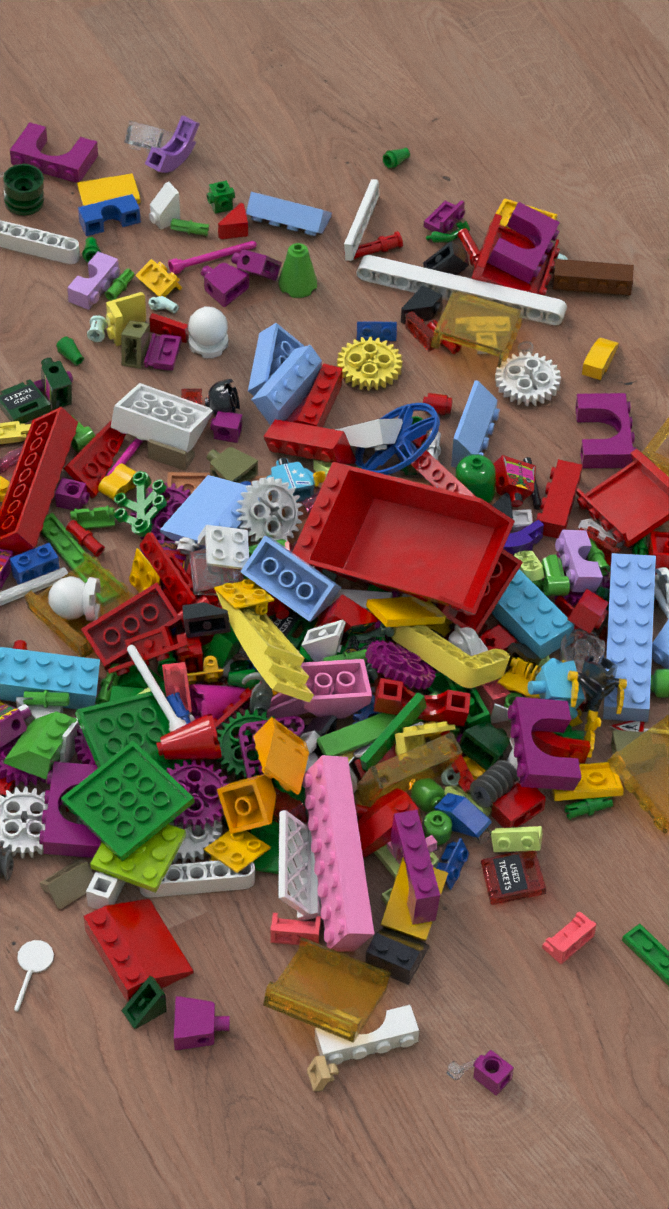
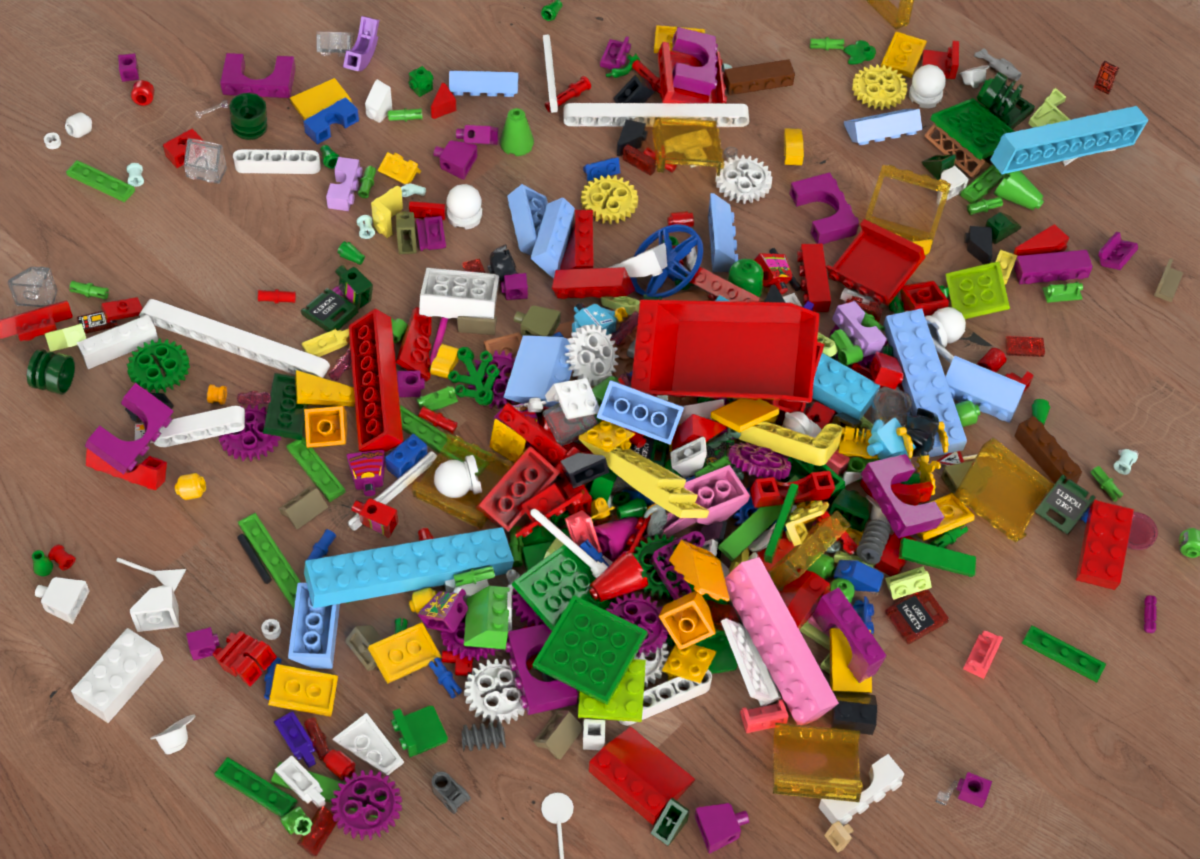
camera: 20 degrees left, 5 degrees up
dark pink piece [168,241,257,275] -> none
none -> green tile [899,538,976,577]

